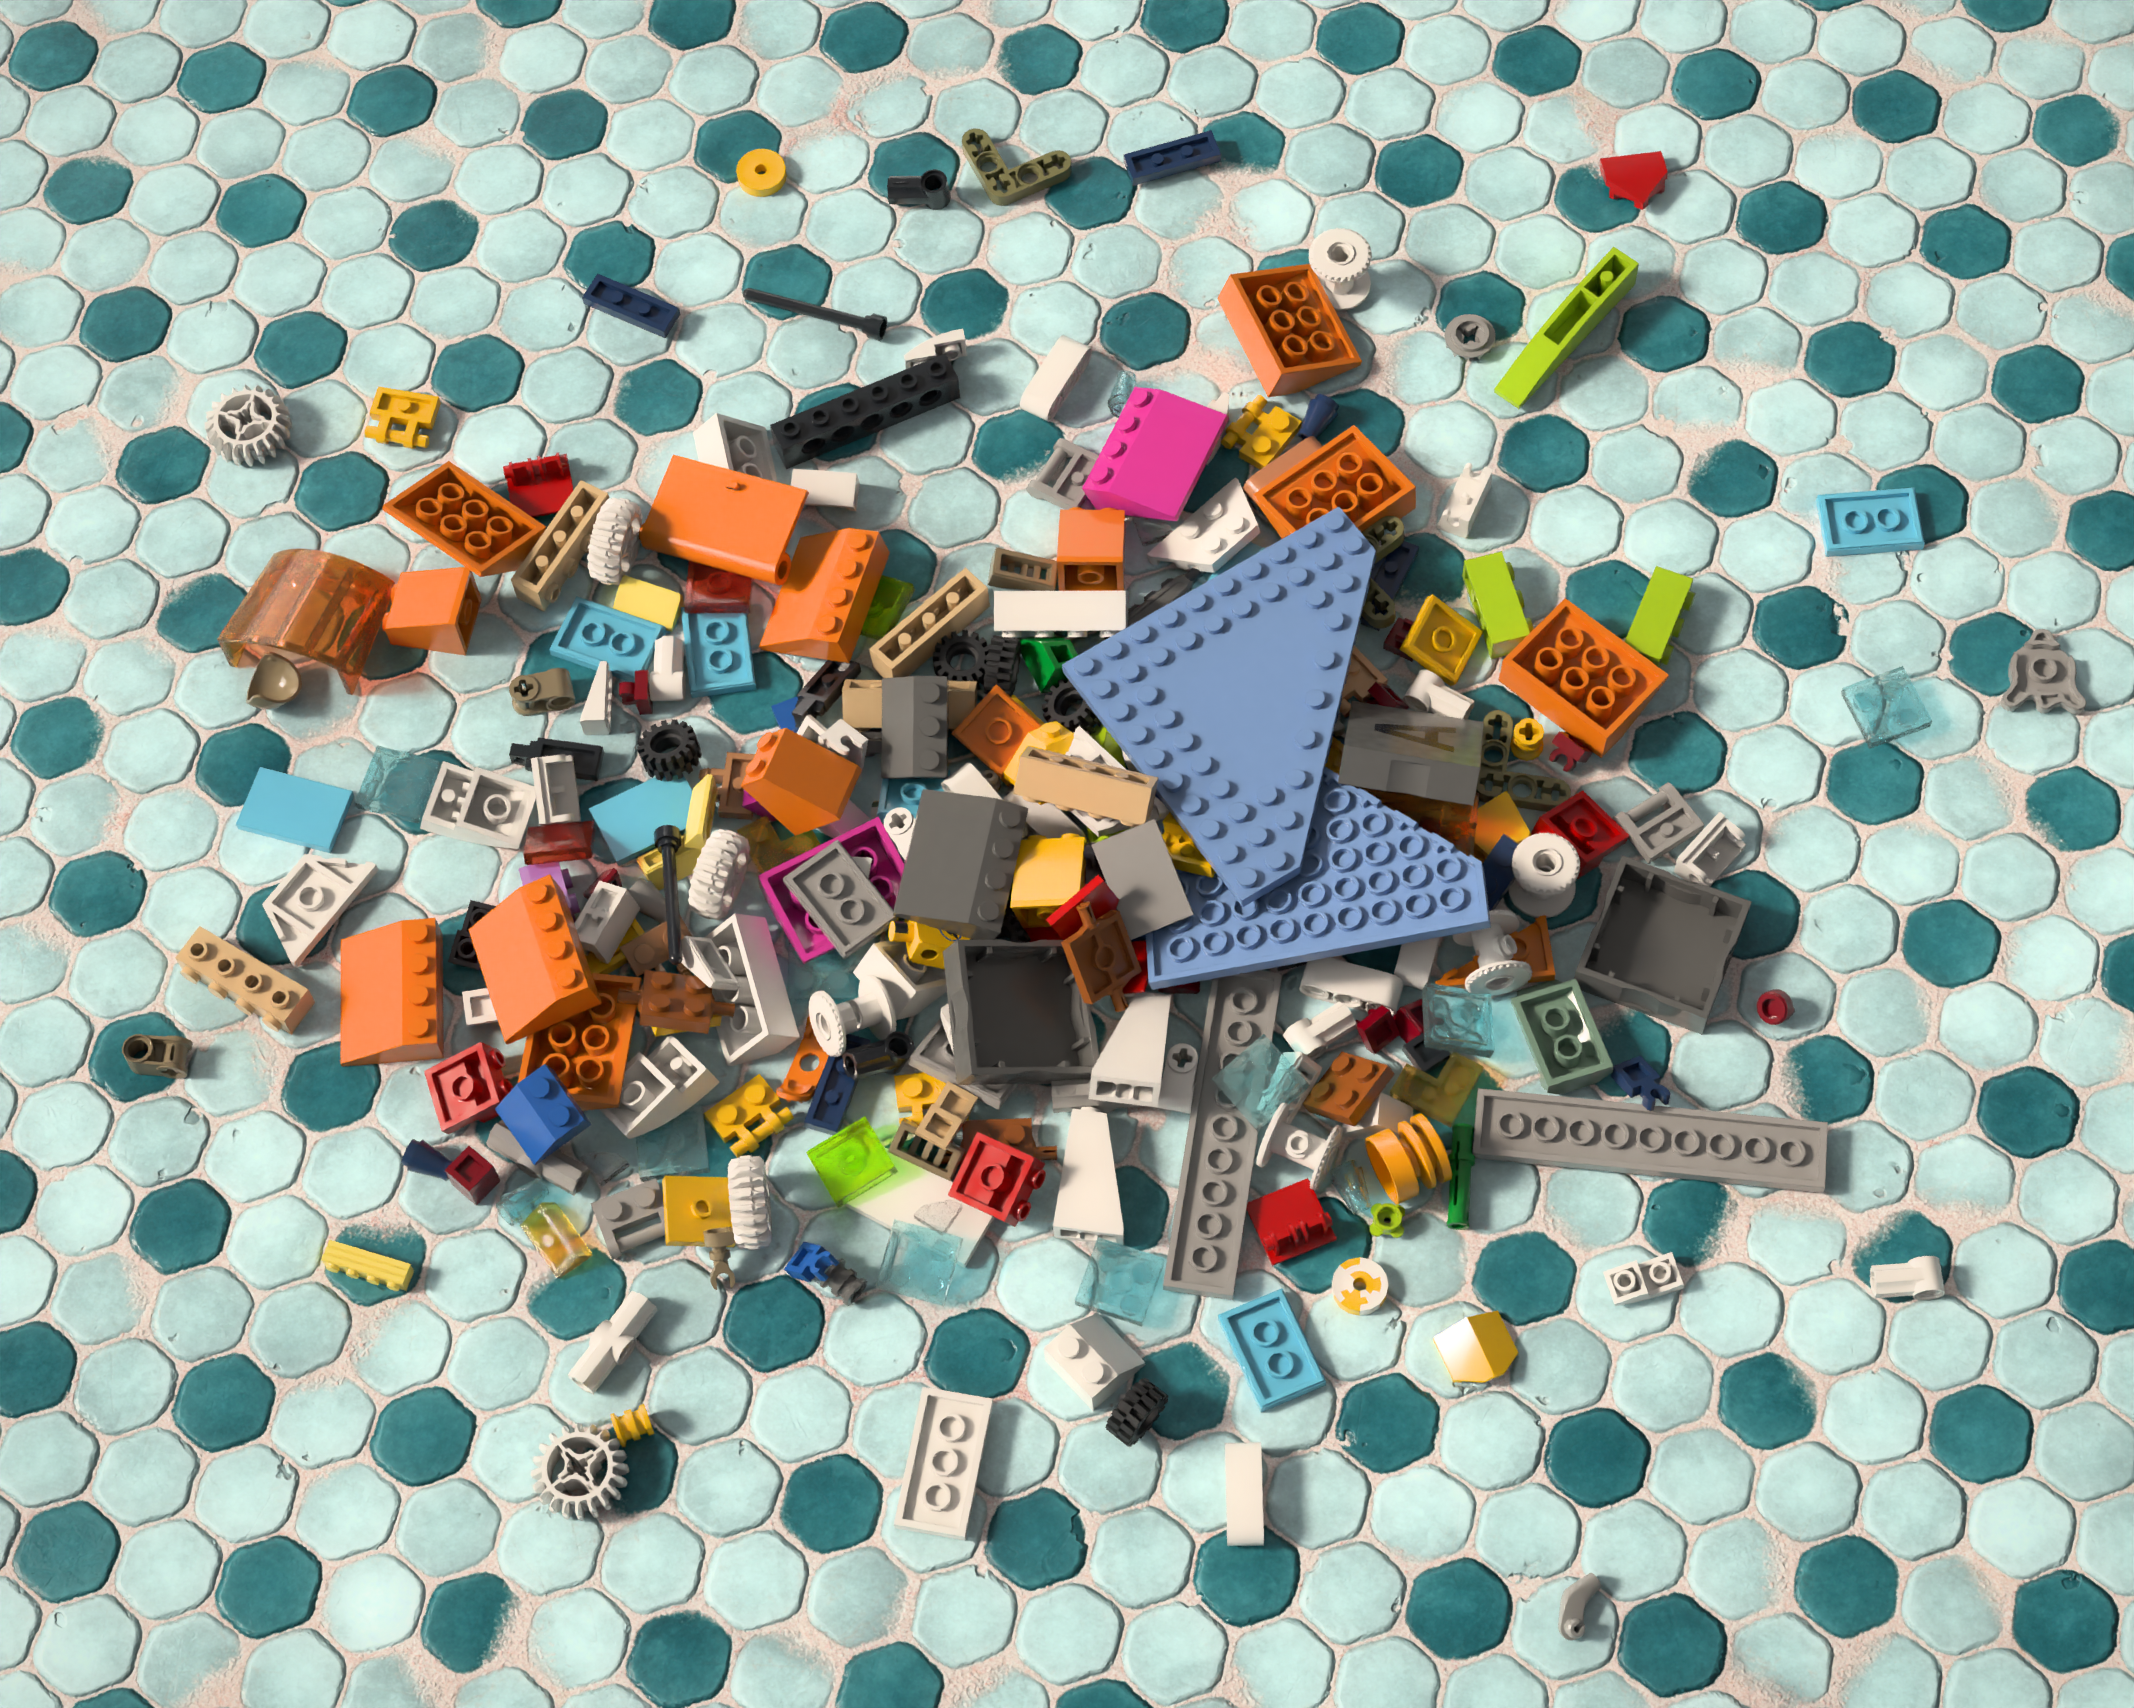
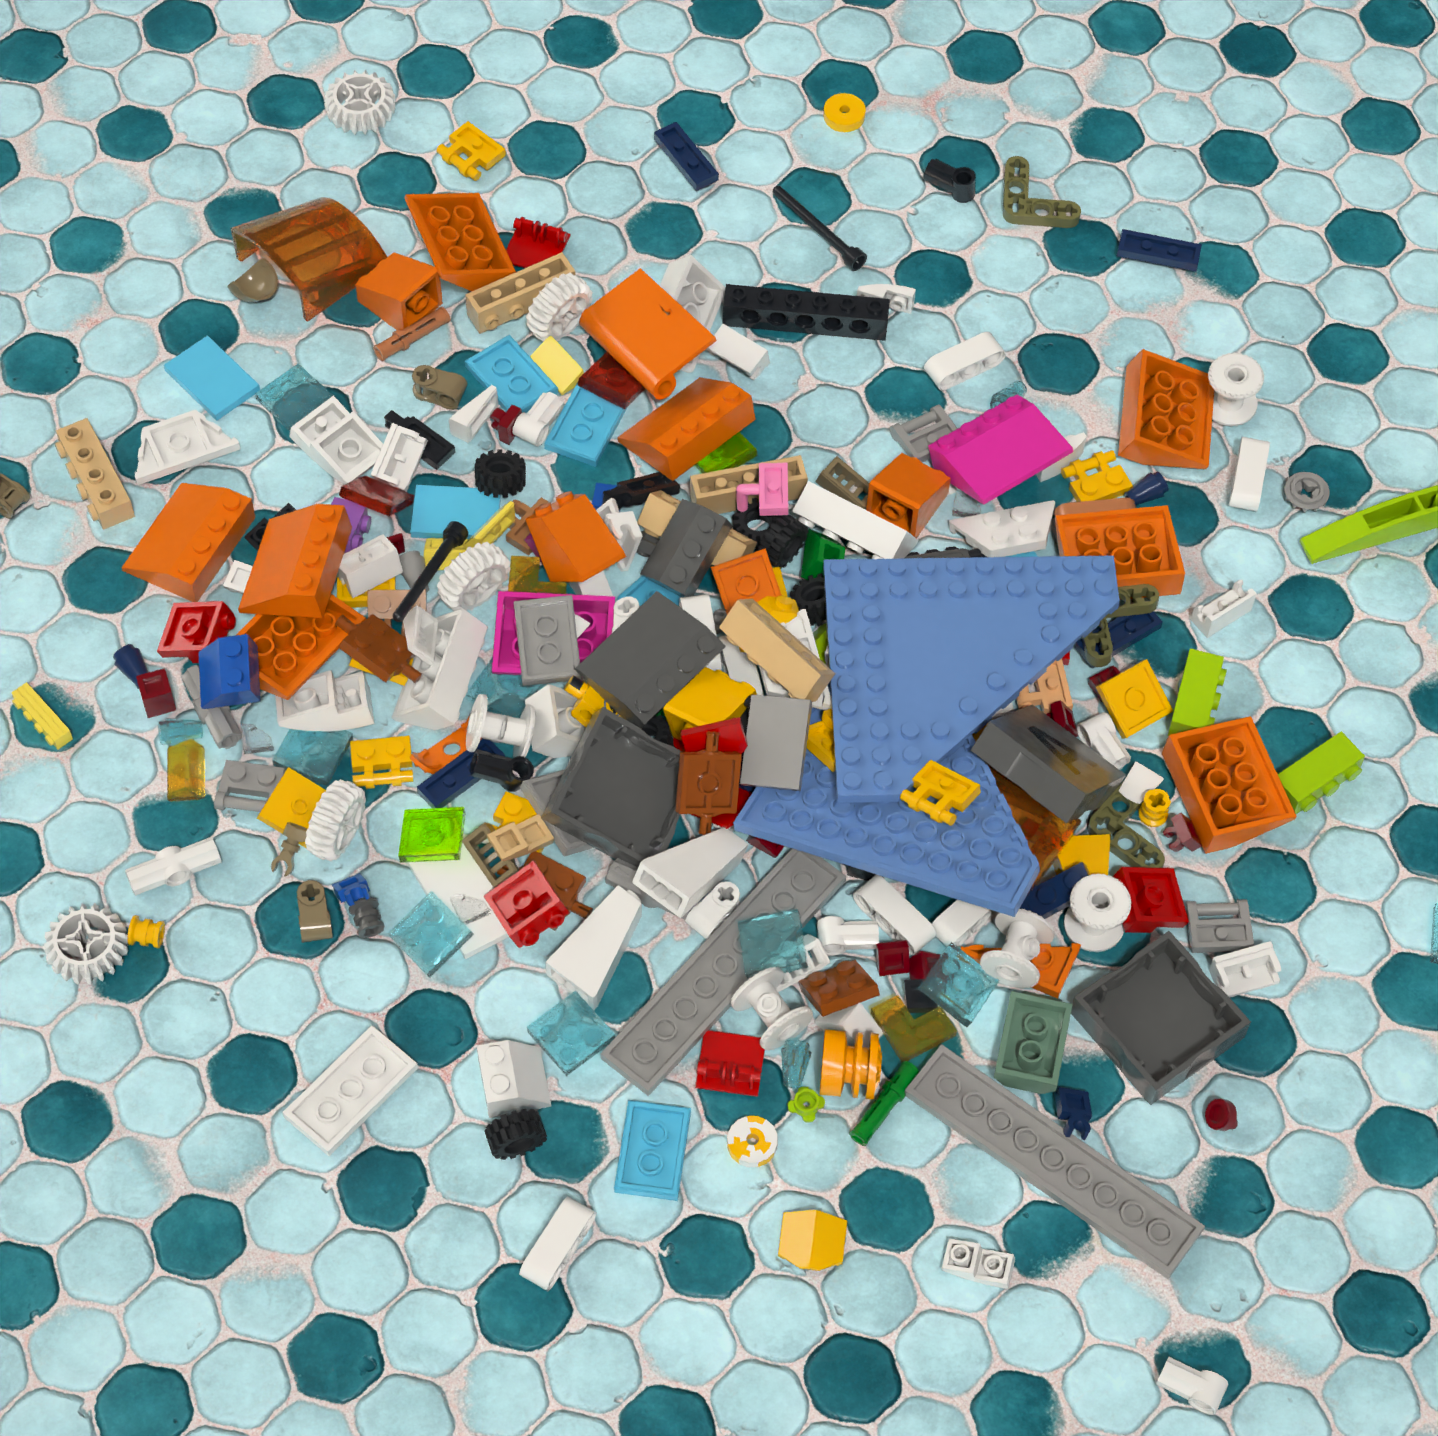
camera: 25 degrees right, 5 degrees down
none -> dark tan piece [297,880,333,943]
none -> nougat pin [373,306,451,361]
none -> bright pink plate [736,463,788,516]
none -> yellow plate [900,760,981,826]
none -> white sticker [1119,762,1164,804]
none -> white beam [1229,437,1270,512]

